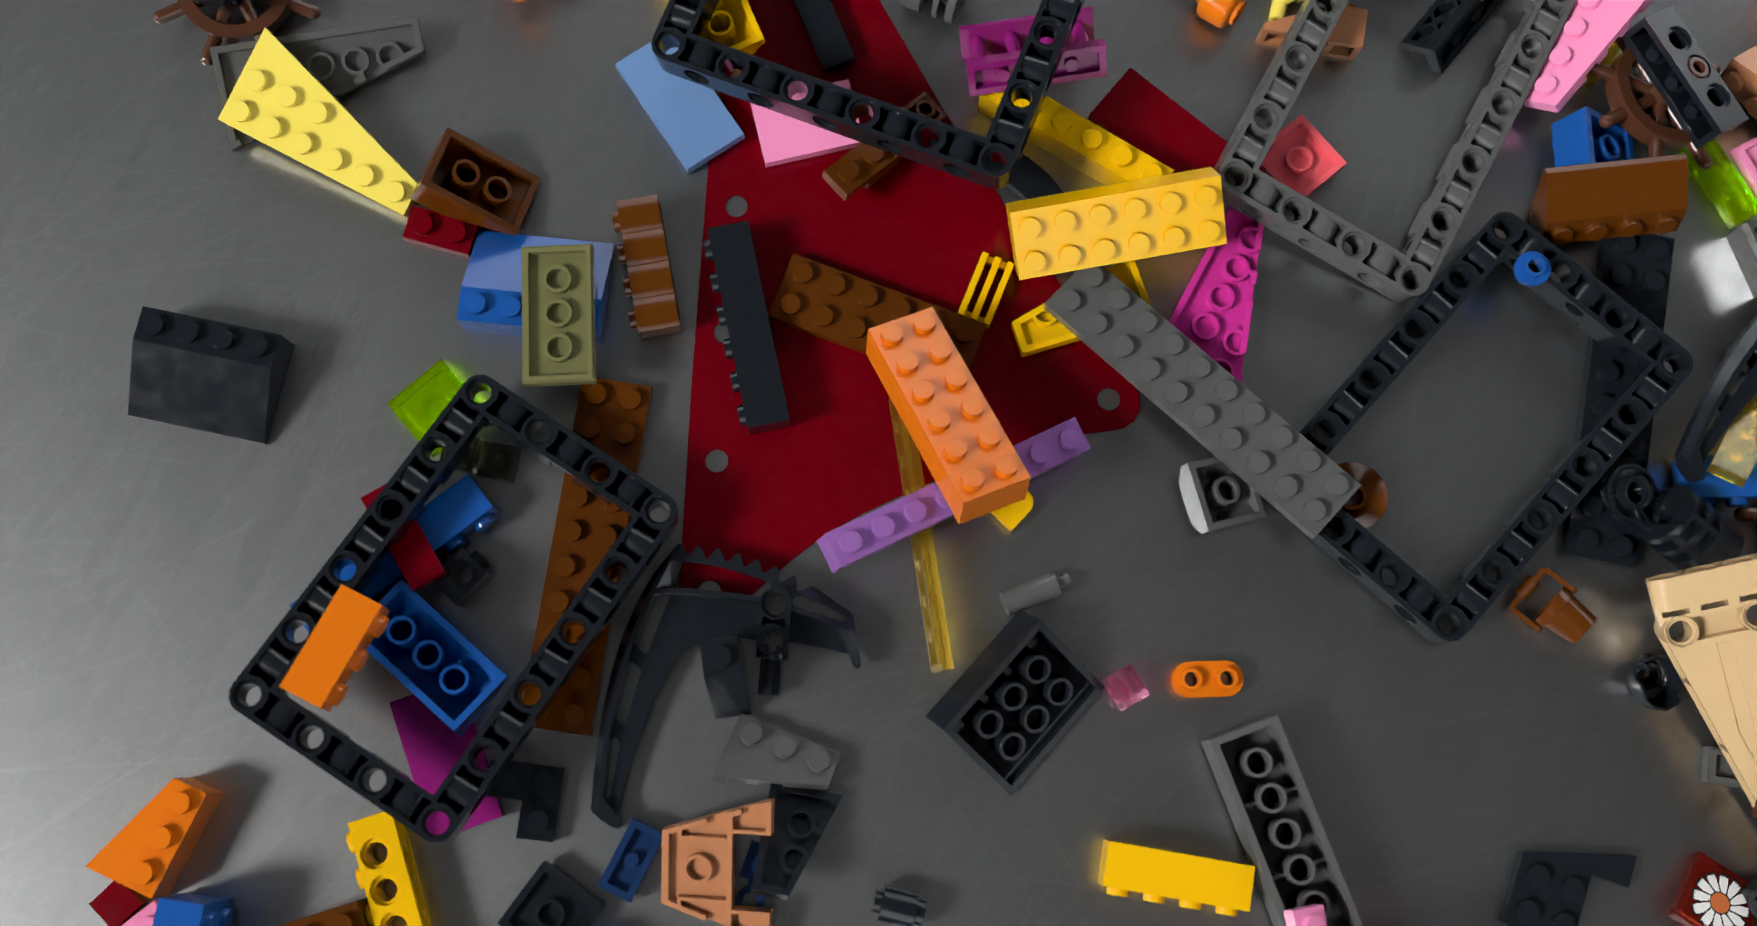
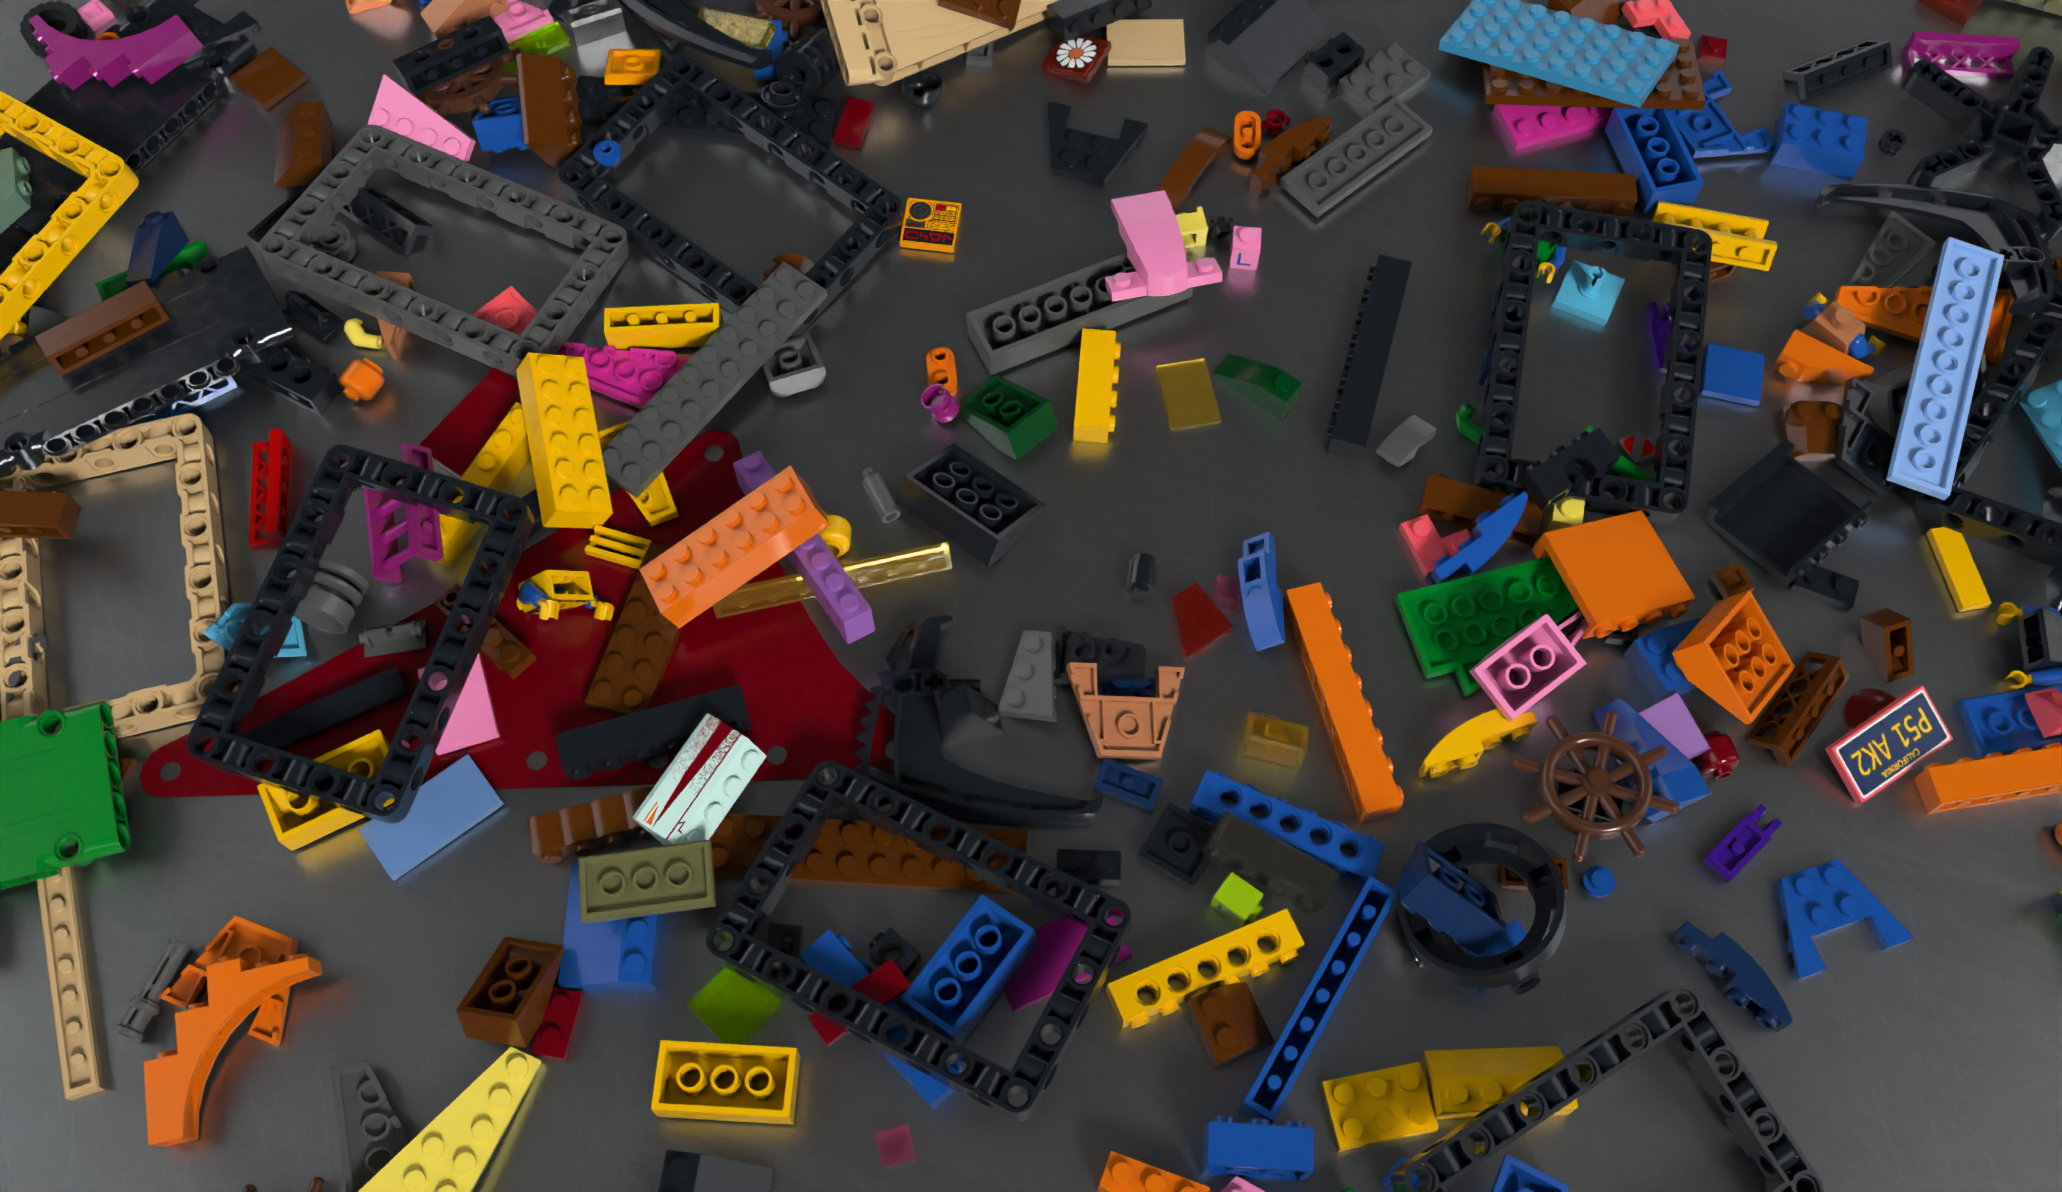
camera: 90 degrees left, 15 degrees down
orange brick [279,584,389,712] -> none
clear pink plate [1101,663,1150,711] -> none
reddish brown piece [1509,566,1597,645] -> none
none -> dark grey hinge [358,620,427,658]
none -> torso [517,570,614,621]
none -> light orange tile [604,49,662,85]
none -> yellow brick [604,303,724,350]
none -> light aqua slope [632,713,767,846]
none -> yellow brick [651,1040,801,1125]
none -> yellow head [818,514,852,558]
none -> dark red tile [834,97,875,149]
none -> clear pink tile [875,1124,916,1169]
none -> tile [899,197,962,253]
none -> magenta wheel [921,384,960,423]
none -> dark green slope [958,374,1059,460]

